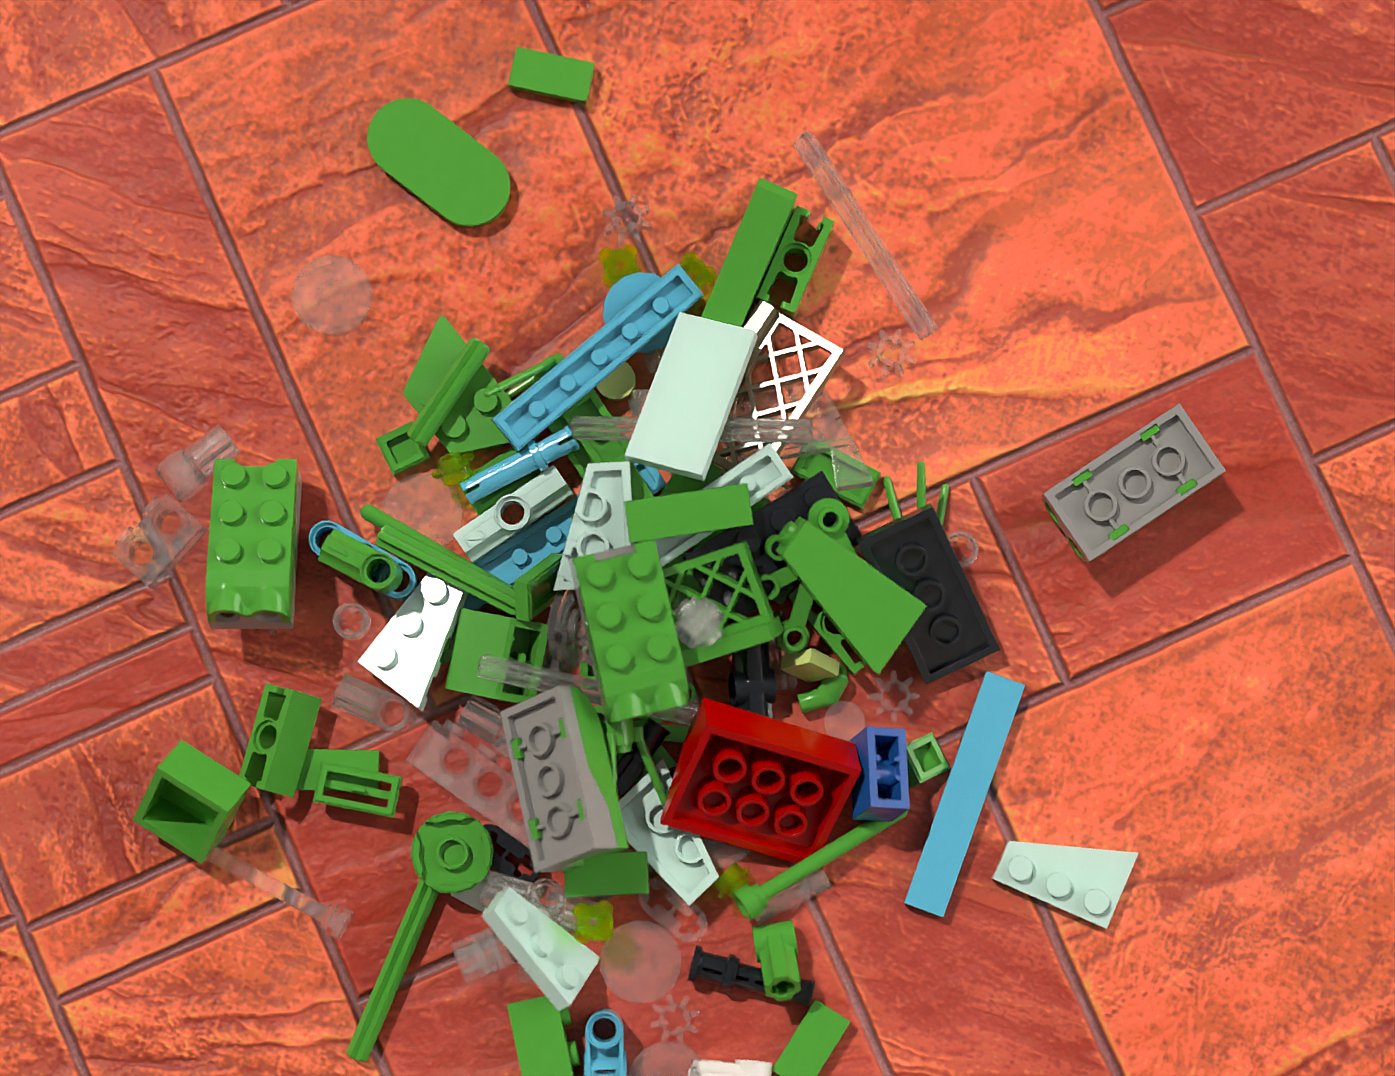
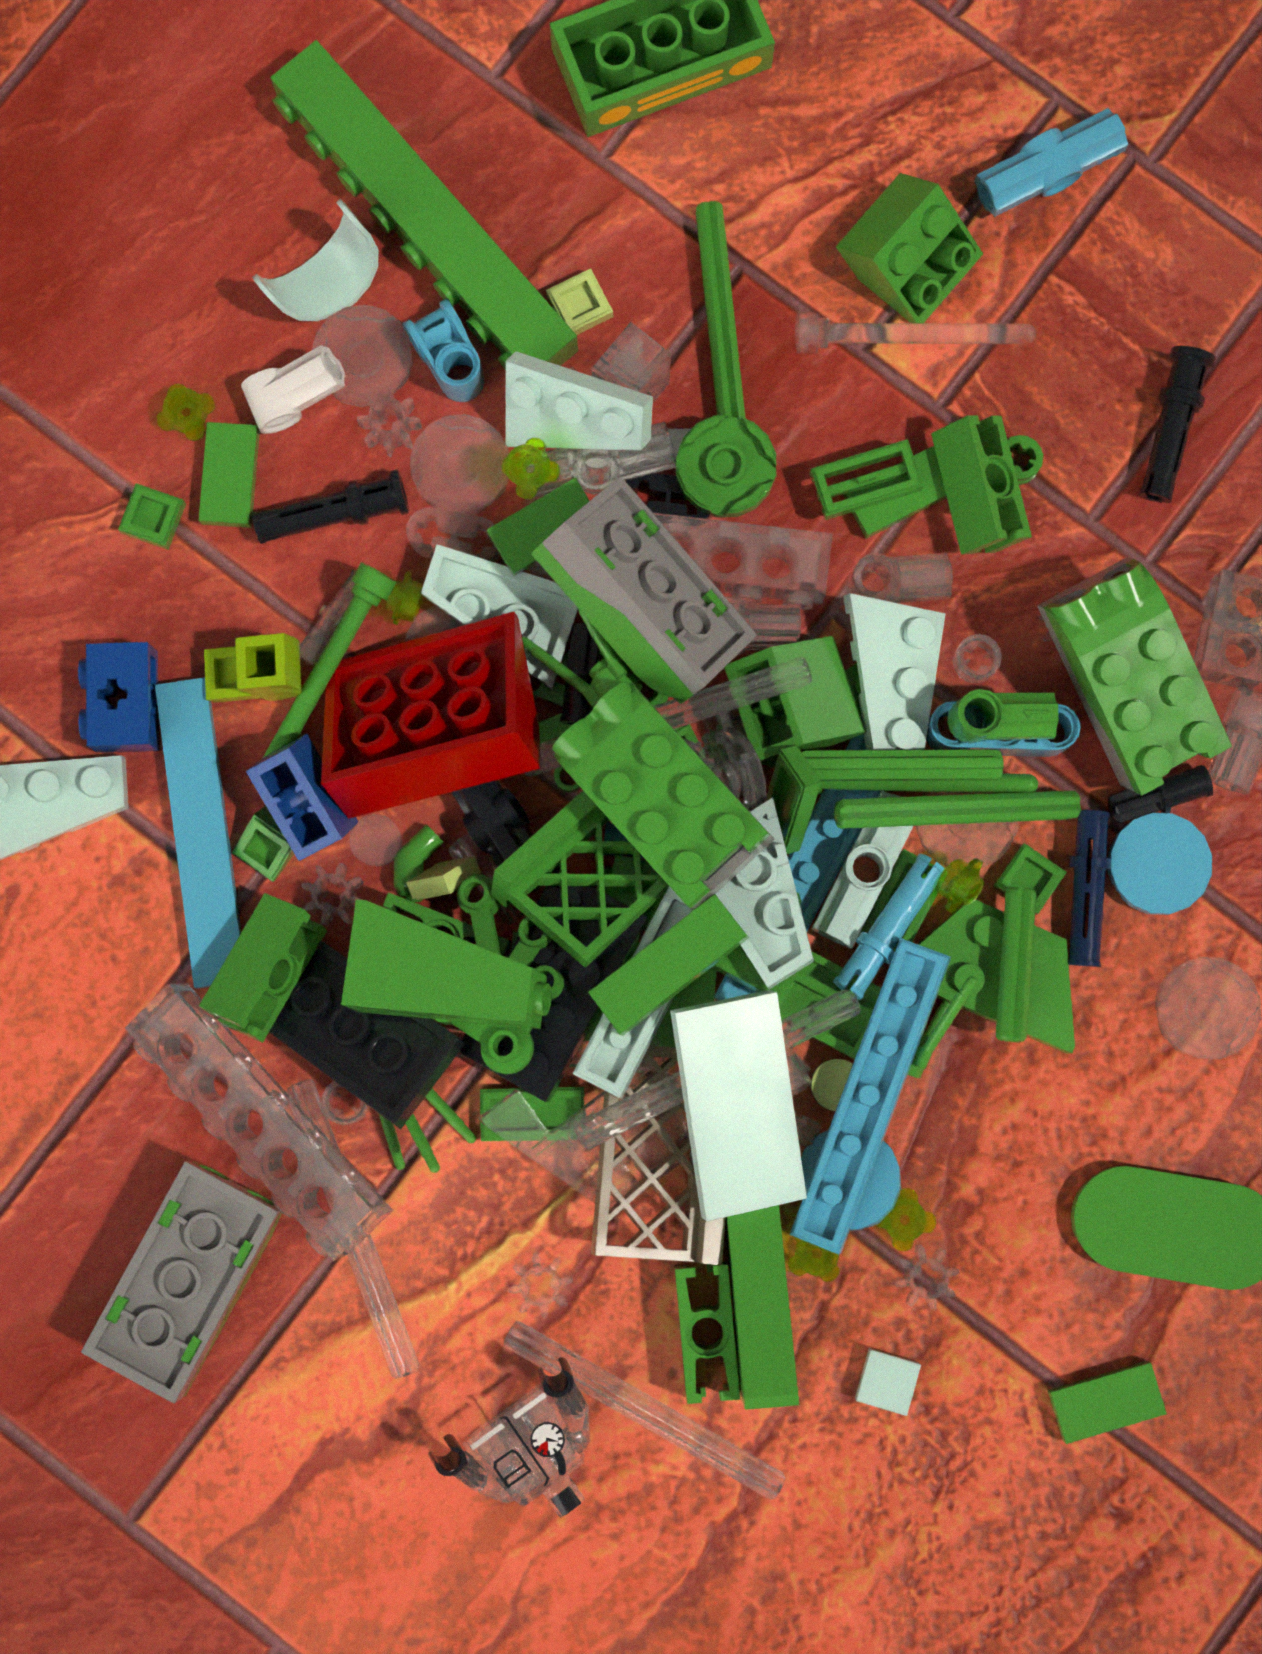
camera: 150 degrees right, 0 degrees up
bright green piece [133,740,251,864] -> none
clear gear [672,597,724,649] -> none
bright green piece [752,920,801,1001] -> none
none -> blue brick [78,642,159,753]
none -> bright green tile [118,483,186,550]
none -> clear brick [125,983,394,1261]
none -> bright green piece [199,893,327,1043]
none -> lime brick [204,633,302,703]
none -> clear axle [287,1079,419,1379]
none -> clear torso [428,1357,590,1518]
none -> yellowish green tile [546,268,613,335]
none -> bright green axle [834,791,1081,829]
none -> bright green slope [836,173,983,327]
none -> light aqua tile [855,1348,921,1416]
none -> medium azure piece [974,108,1129,217]
none -> bright green bush [1007,435,1044,485]
none -> dark blue pin [1068,810,1111,967]
none -> medium azure tile [1107,813,1212,915]
none -> black axle [1108,765,1213,823]
none -> black pin [1139,346,1216,503]

